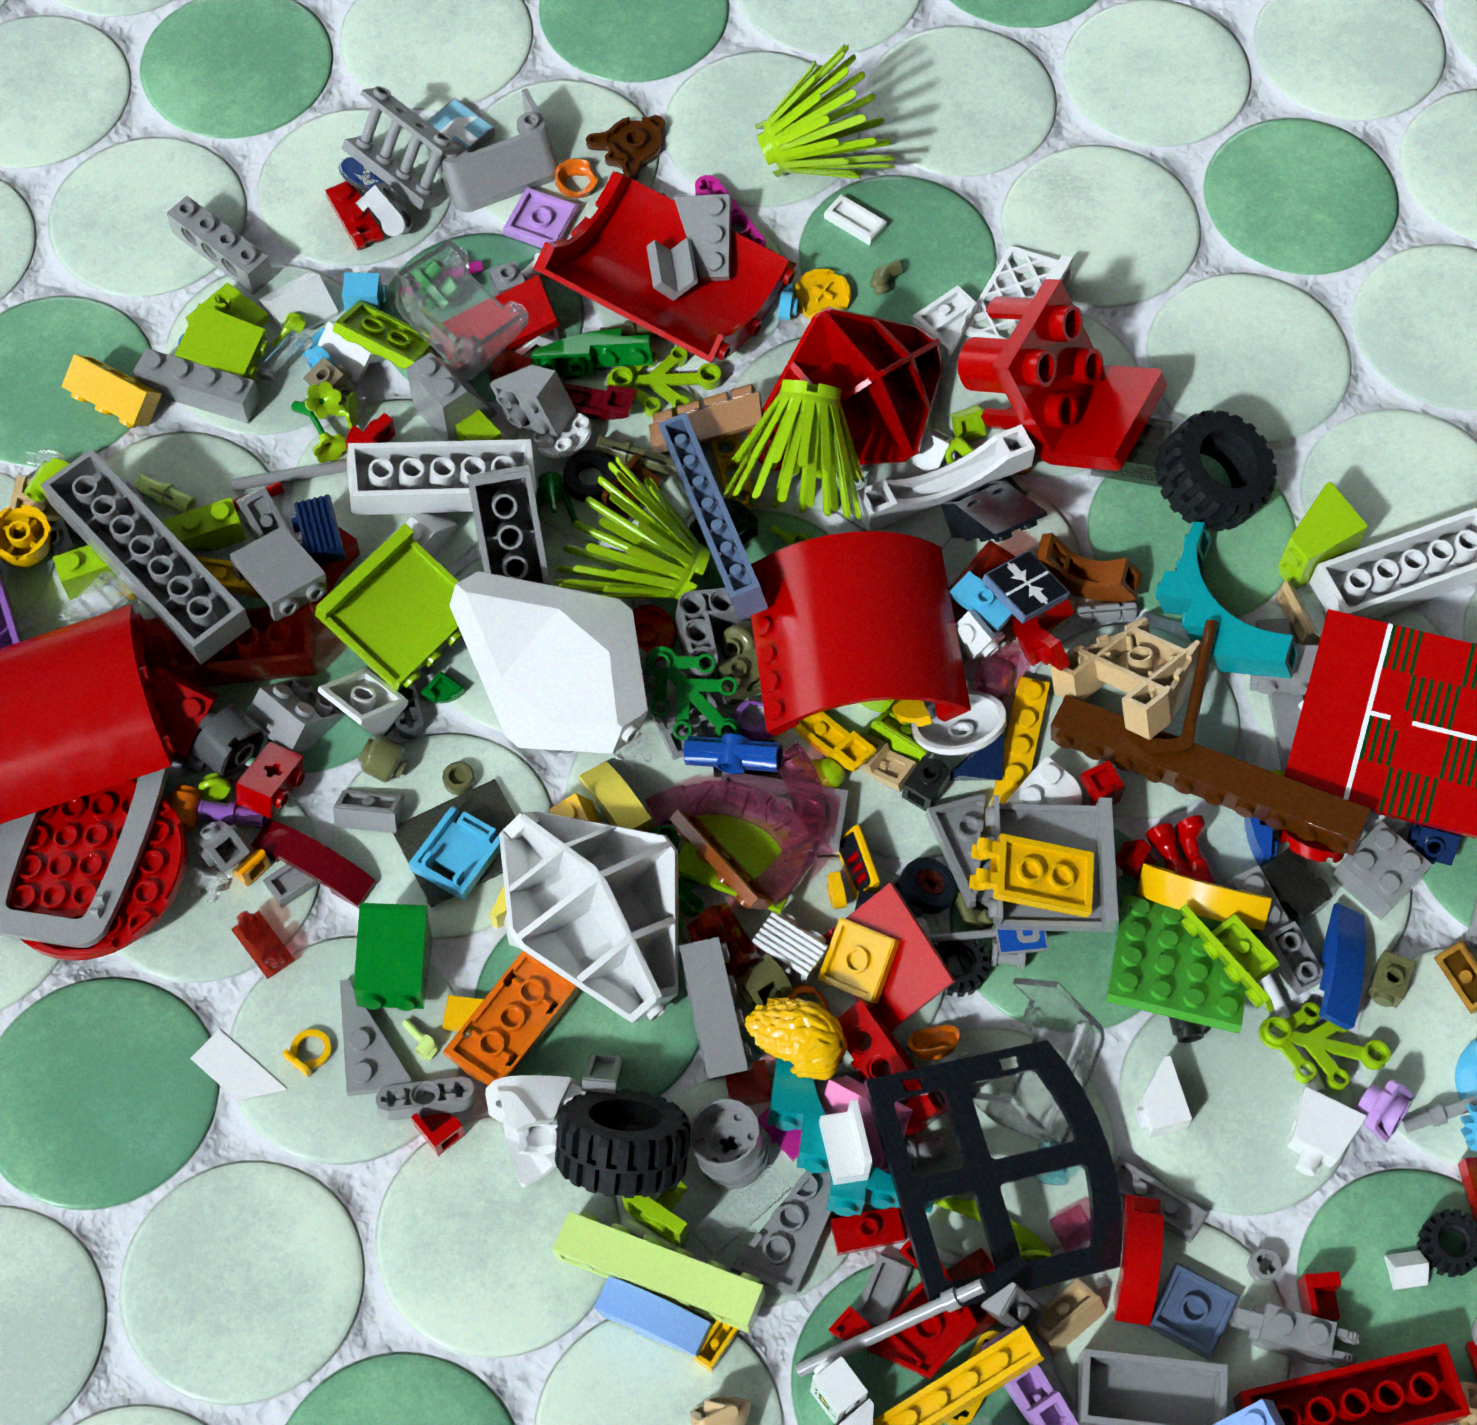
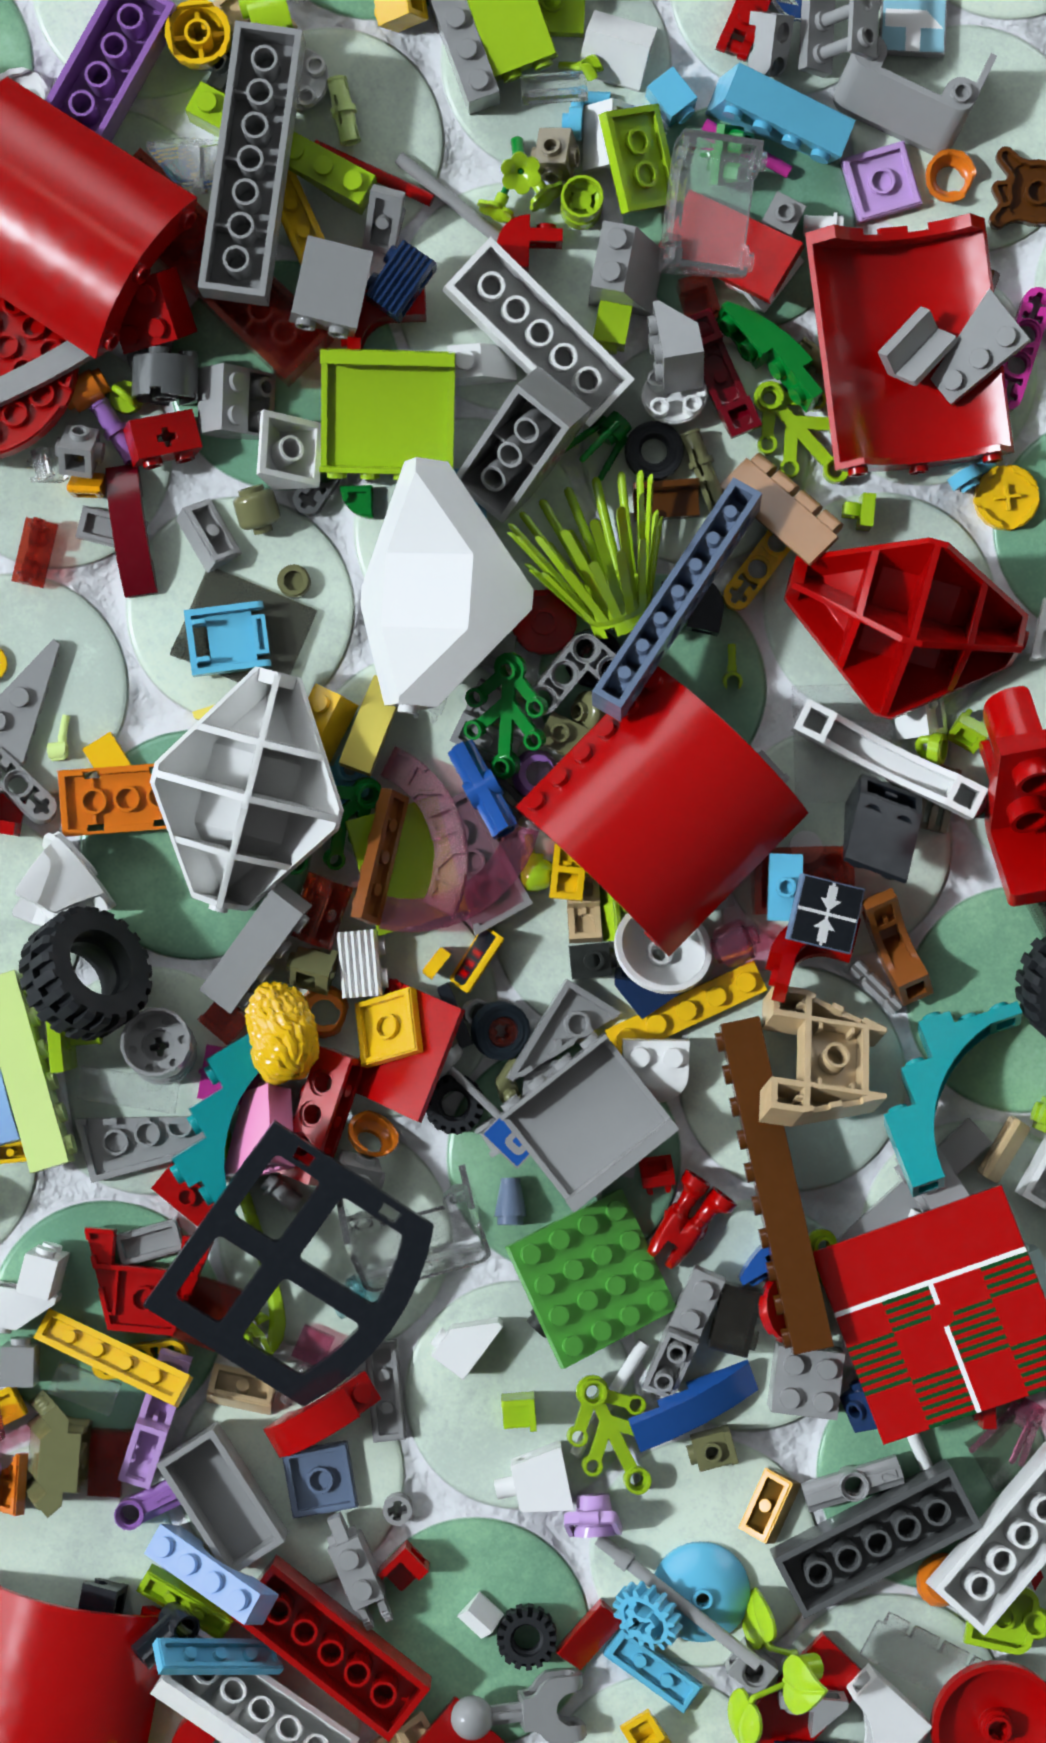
camera: 55 degrees right, 25 degrees up
green slope [353,903,433,1011] -> none
light grey tile [581,1053,623,1094] -> none
lime plant [722,379,865,520] -> none
light grey bar [795,1278,987,1377] -> none
white panel [819,1099,872,1185] -> none
white bracket [955,610,1005,660] -> none
yellow tile [969,833,1094,918] -> none
light grey slope [980,1282,1046,1336] -> none
red panel [1080,760,1125,806] -> none
yellow slope [1136,863,1273,930] -> none
reddish brown piece [1144,620,1218,756] -> none
lime bracket [1180,904,1279,1013] -> none
none -> sand blue cone [494,1178,527,1225]
none -> lime panel [501,1391,537,1432]
none -> lime wheel [560,175,604,230]
none -> medium azure wedge [705,62,856,164]
none -> lime tile [841,492,876,531]

